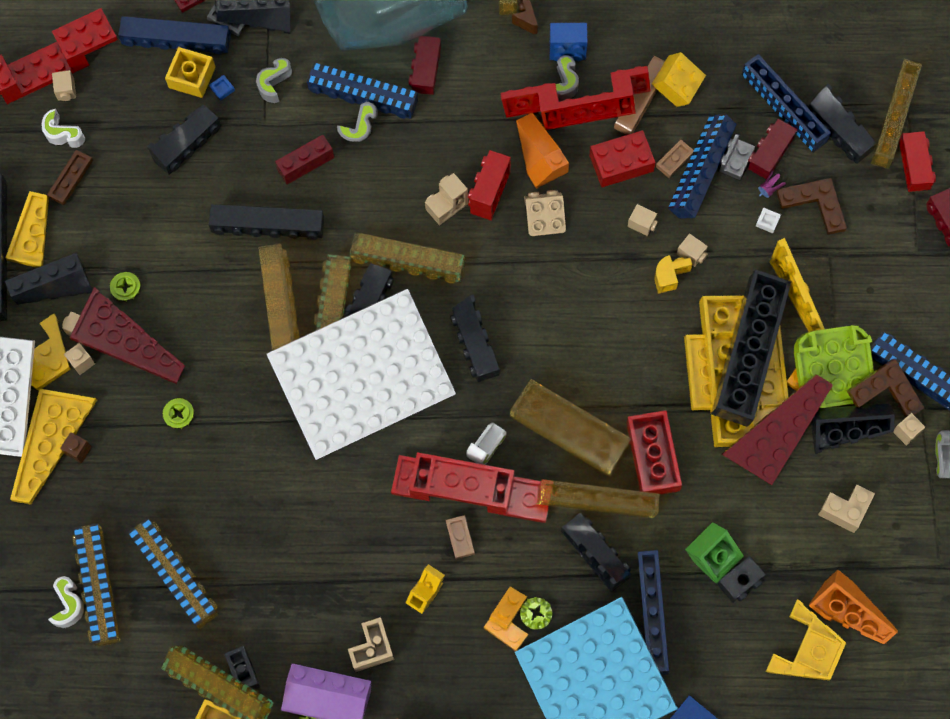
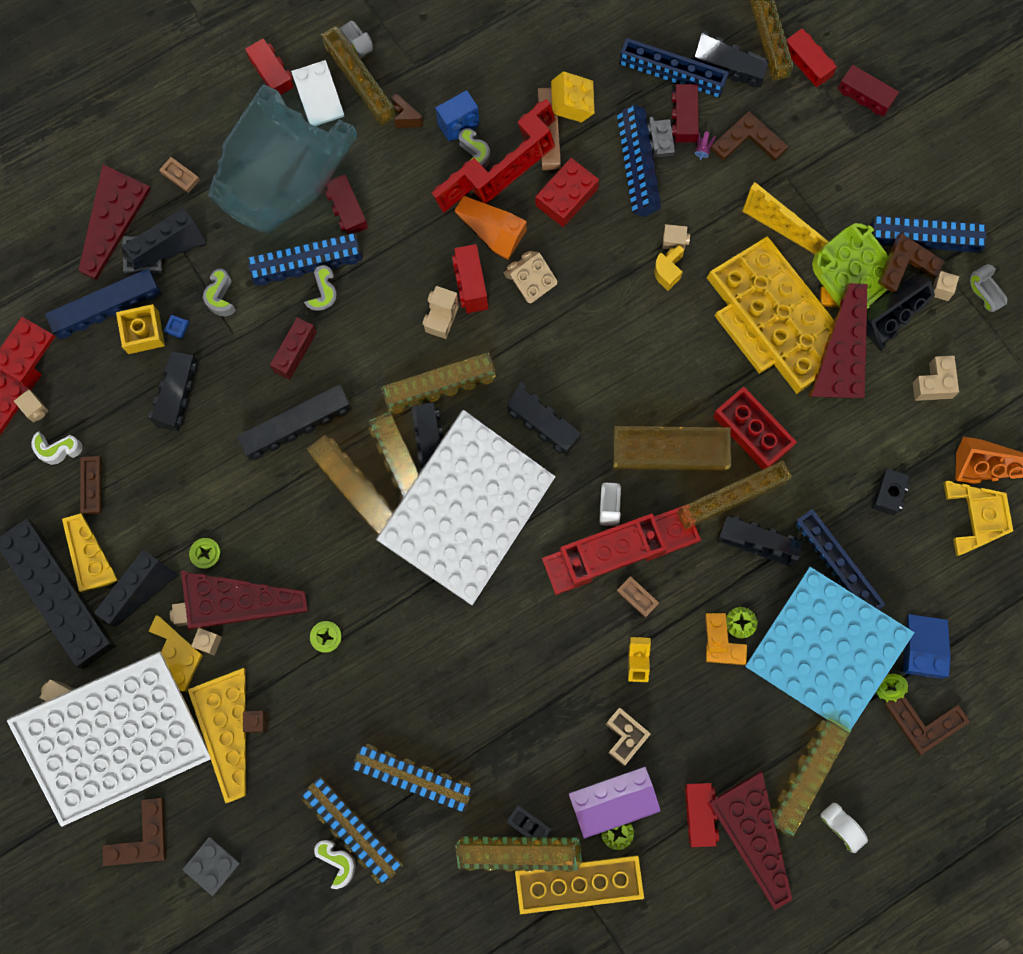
camera: 30 degrees left, 5 degrees up
tan brick [627,204,658,236] -> none
medium nougat plate [656,140,694,178] -> none
bright green slope [685,522,744,583] -> none
black brick [711,269,791,427] -> none
white plate [756,208,781,233] -> none

